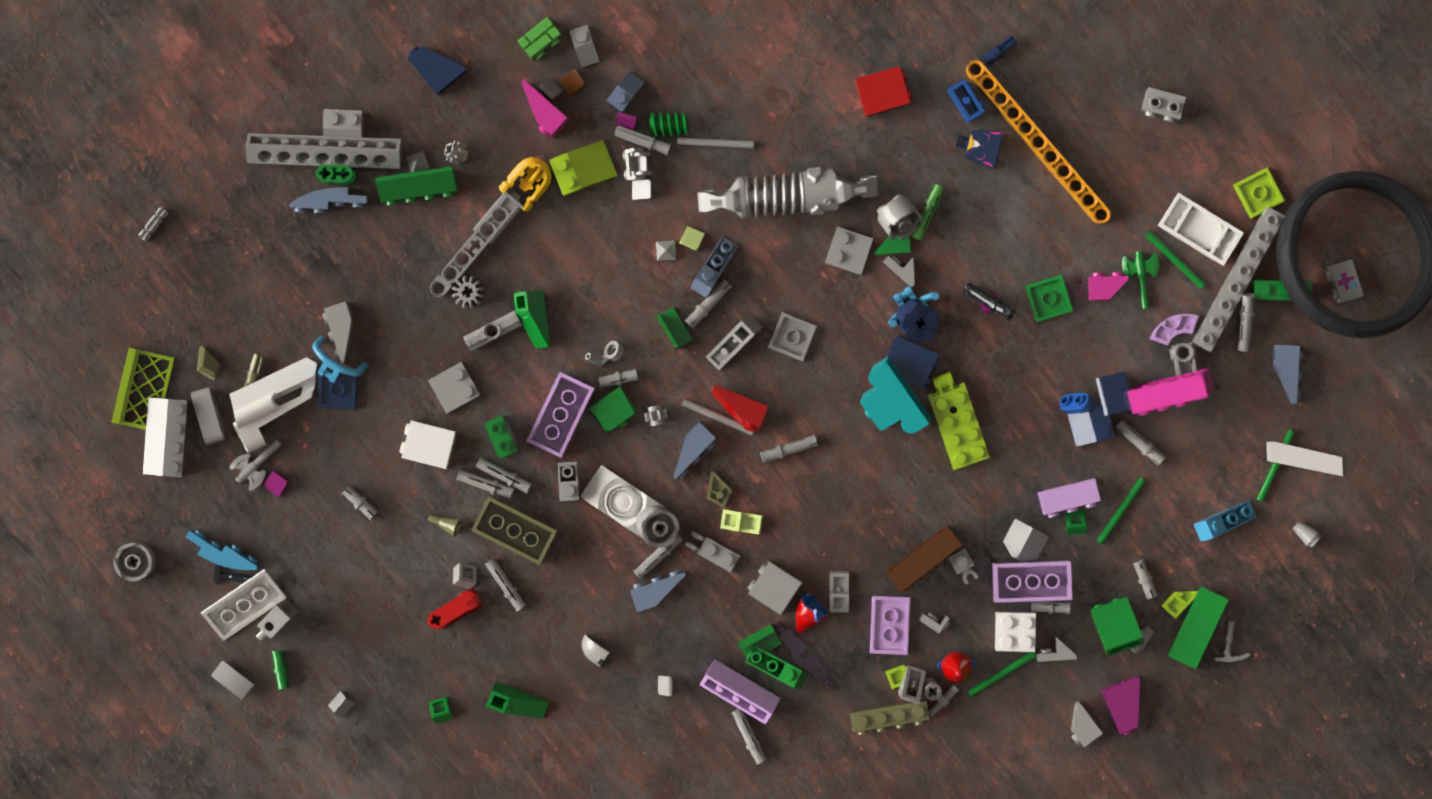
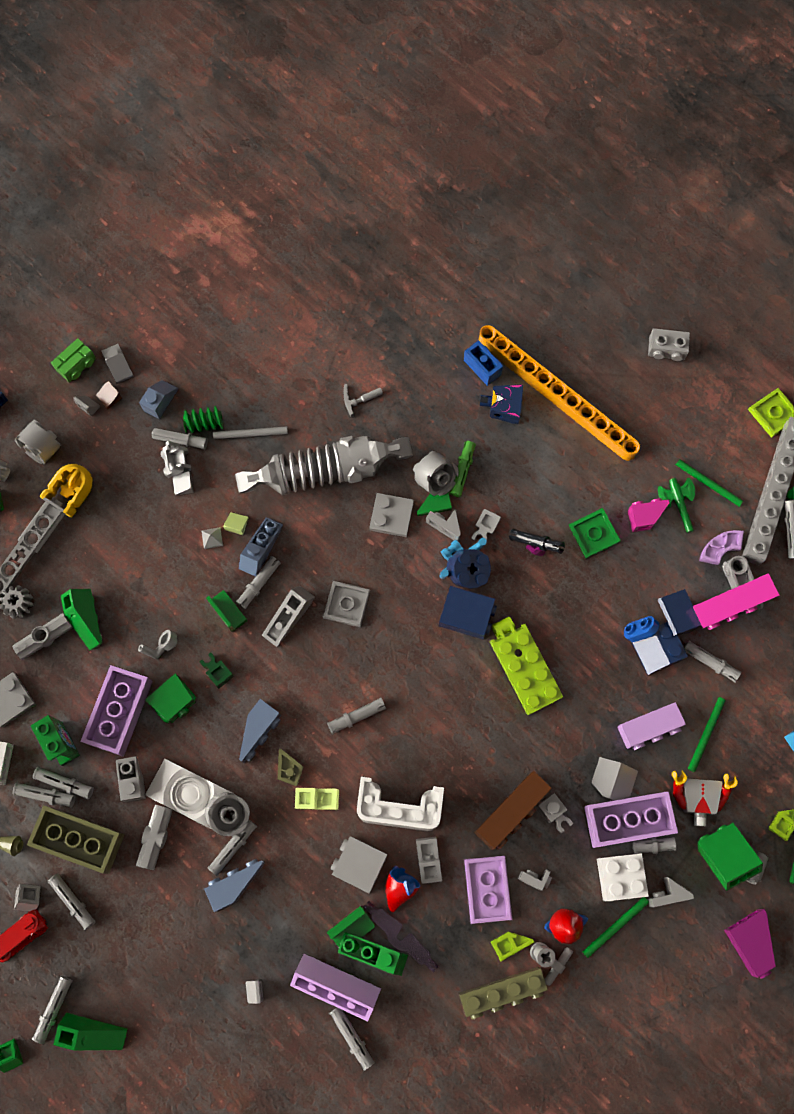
camera: 10 degrees left, 15 degrees down
dark pink slope [521,79,569,138] -> none
lime slope [549,140,618,197] -> none
light grey brick [582,634,610,667] -> none
light grey pin [599,368,639,389] -> none
magenta slope [615,112,637,131] -> none
light grey gear [644,405,668,426] -> none
light grey piece [682,398,753,436] -> none
light grey hinge [685,531,740,572] -> none
red slope [711,385,768,432] -> none
red brick [855,66,913,117] -> none
teal brick [860,356,932,433] -> none
light grey slope [898,665,926,704] -> none
dark blue axle [981,36,1017,67] -> none
green slope [1066,510,1087,535] -> none
light grey slope [1071,701,1103,747] -> none
light grey pin [1133,559,1158,599] -> none
white slope [1158,193,1244,266] -> none
none -> light grey brick [15,420,61,464]
none -> light grey pin [32,976,73,1044]
none -> light grey piece [136,805,173,870]
none -> dark green plate [199,653,234,689]
none -> light grey piece [344,384,383,418]
none -> white windscreen [357,777,444,831]
none -> light grey plate [471,509,501,541]
none -> torso [672,770,738,827]

